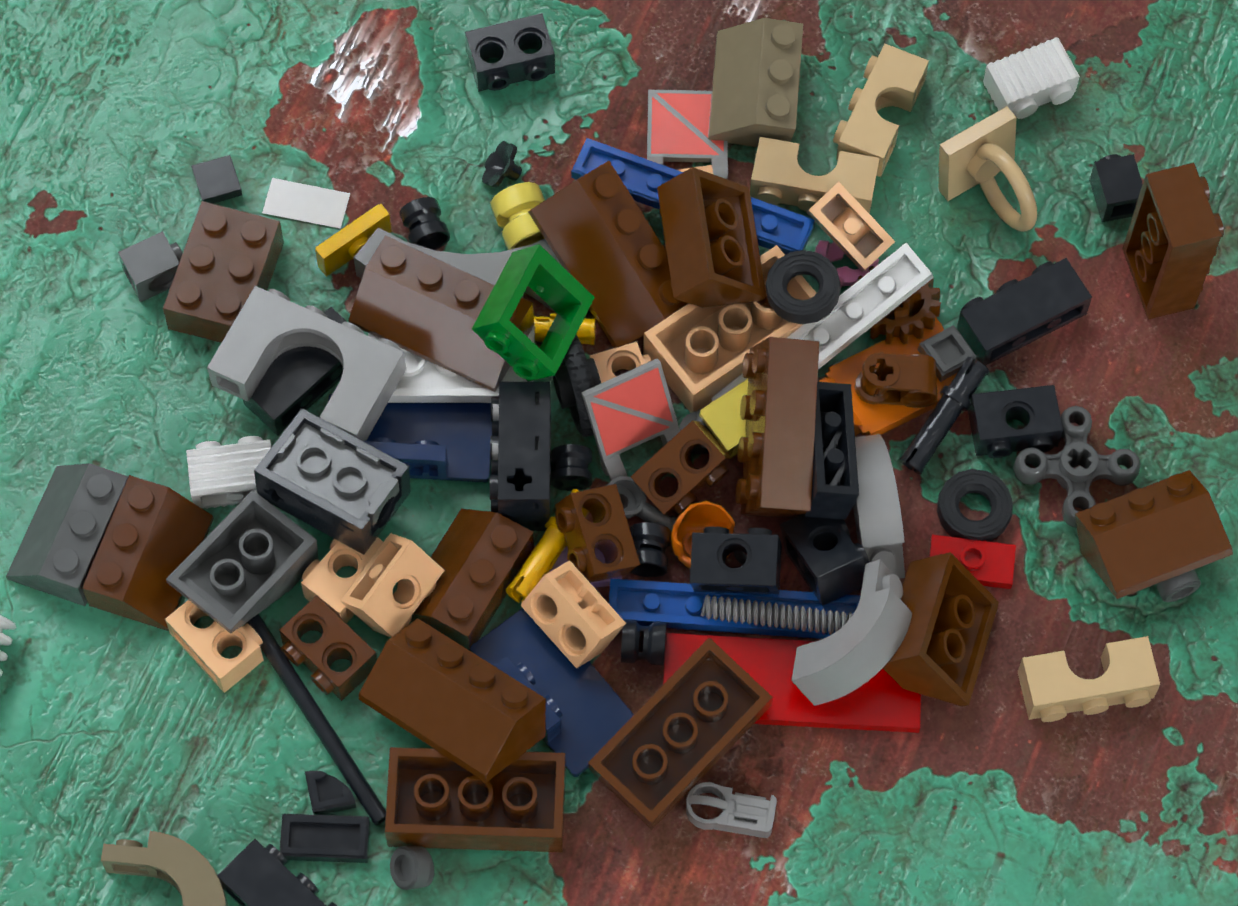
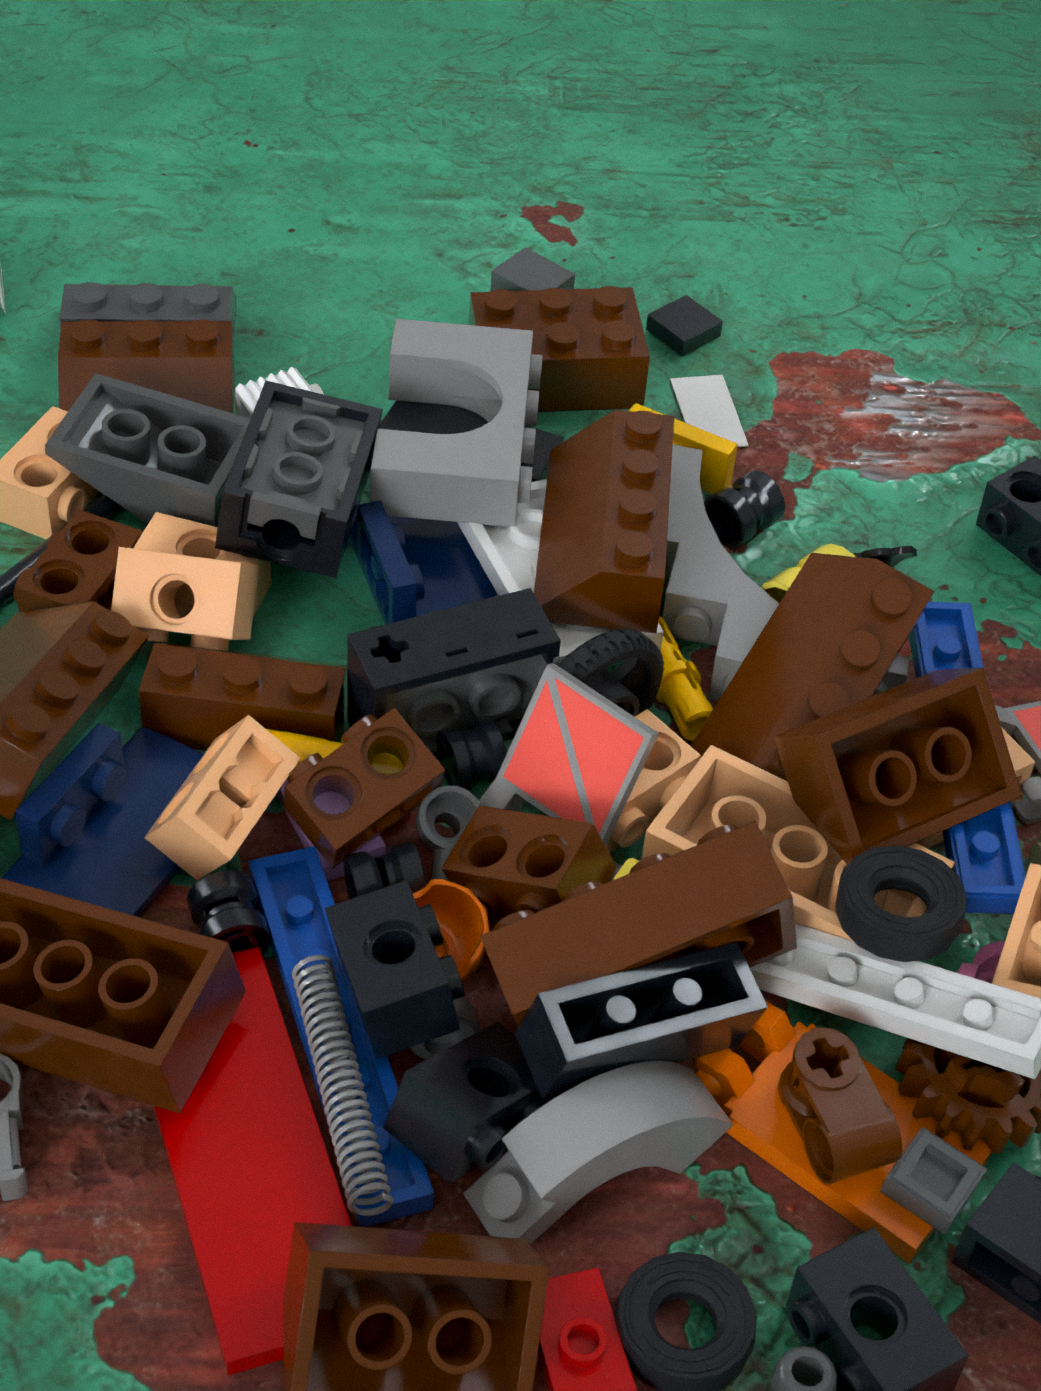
camera: 65 degrees right, 20 degrees down
green window [472,244,595,382] -> none
light grey arch [791,559,912,706] -> none
black pin [899,356,990,475] -> none

